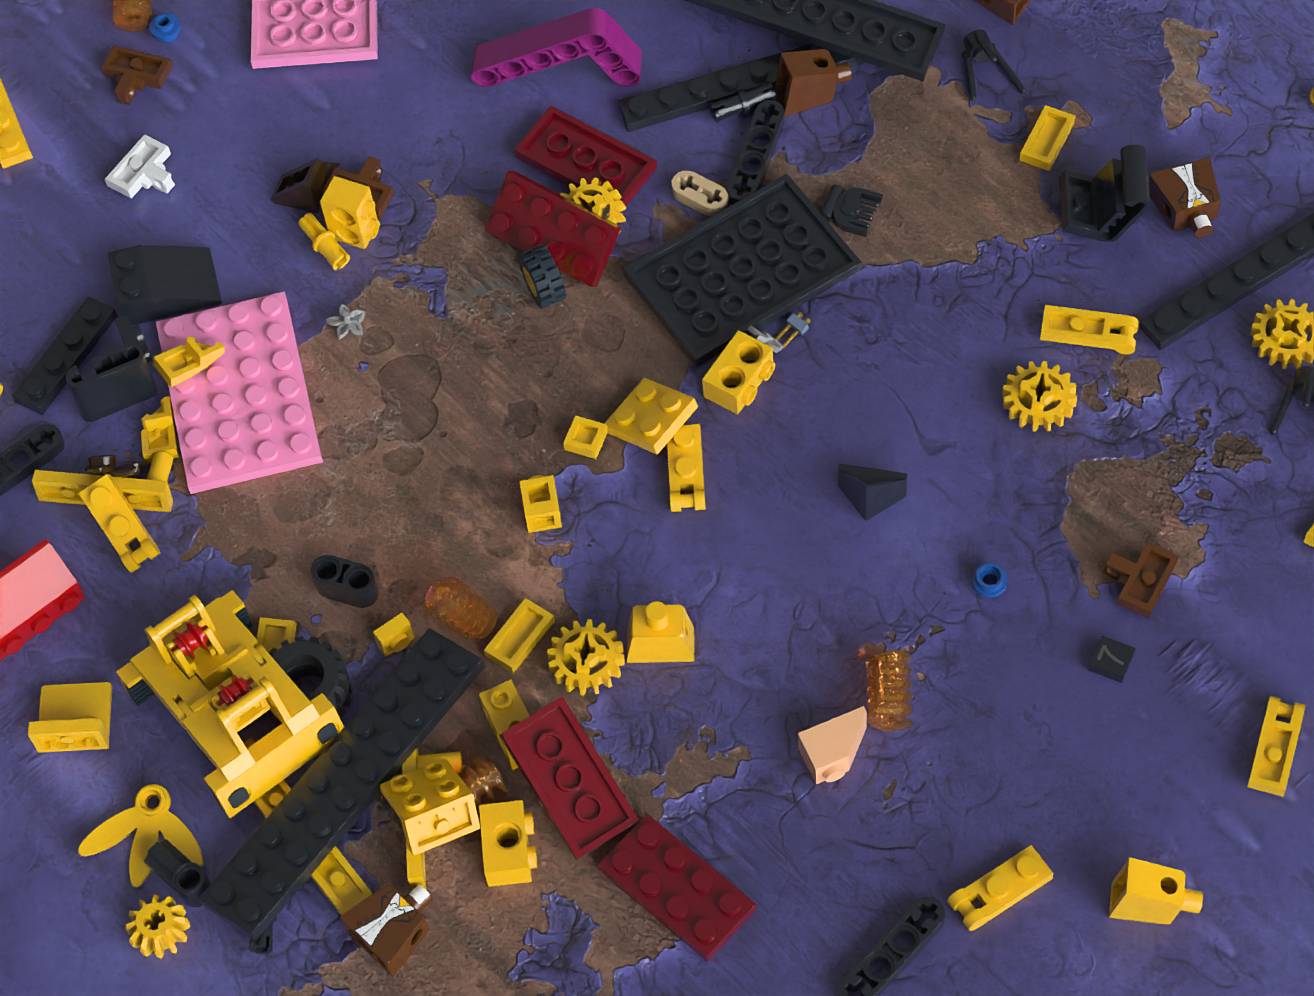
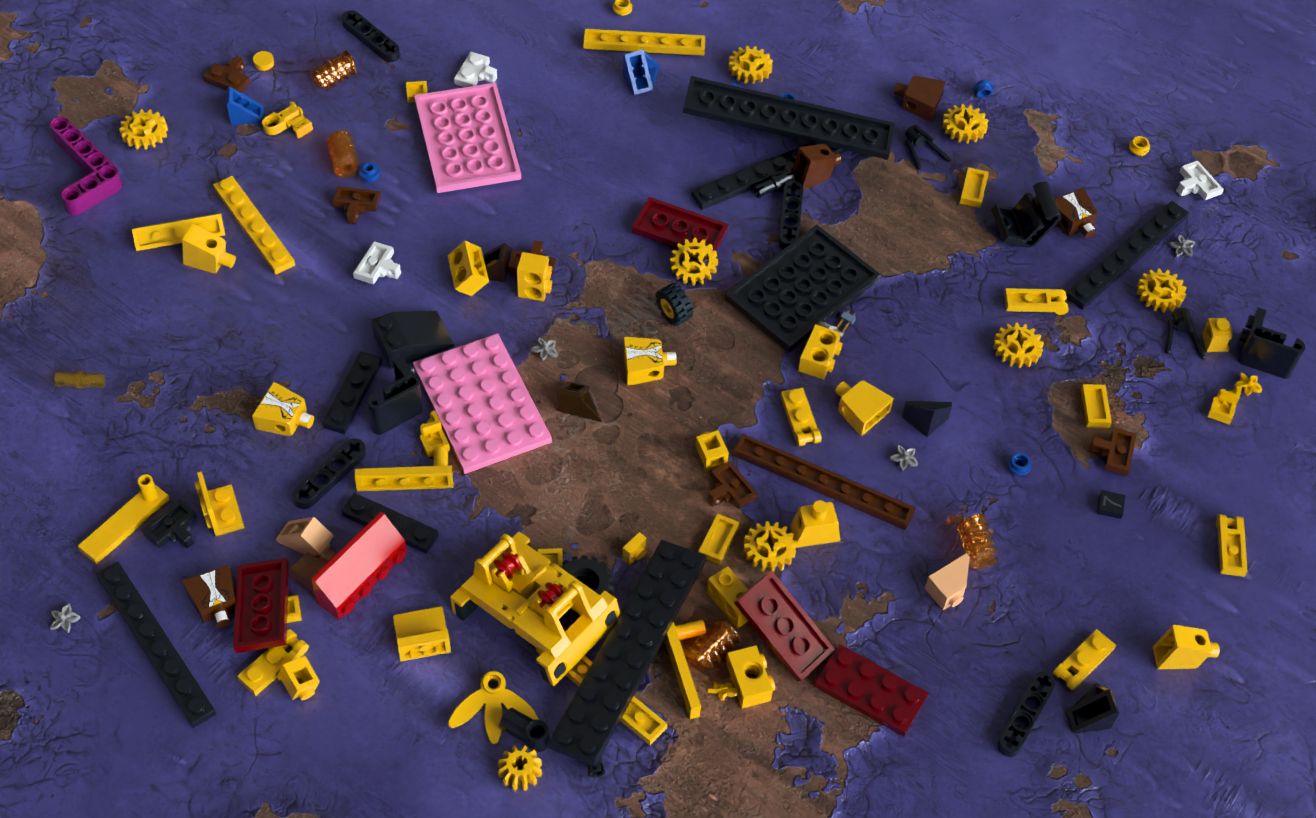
camera: 20 degrees left, 5 degrees down
yellow plate [79,474,160,573] -> none
dark brown plate [85,455,147,477] -> none
yellow slope [153,336,225,387] -> none
yellow axle [298,213,350,270] -> none
black beam [311,555,379,608] -> none
reddish brown torso [340,884,433,977] -> none
yellow bracket [380,759,481,856] -> none
clear orange piece [424,577,497,639] -> none
magenta beam [471,8,642,87] -> none
dark red plate [485,170,621,287] -> none
yellow plate [563,416,608,459] -> none
yellow plate [604,377,698,455] -> none
tan beam [672,171,728,217] -> none
black piece [820,185,883,237] -> none
none -> black plate [341,493,439,554]
none -> yellow brick [447,240,489,296]
none -> dark brown slope [557,381,602,422]
none -> yellow torso [624,337,677,386]
none -> reddish brown hinge [707,461,759,509]
none -> yellow plant [707,681,739,701]
none -> reddish brown tile [732,433,916,530]
none -> yellow torso [835,381,894,436]
none -> light grey plant [890,445,918,471]
none -> yellow gear [942,104,988,144]
none -> black slope [1066,683,1119,733]
none -> yellow tile [1081,384,1112,428]

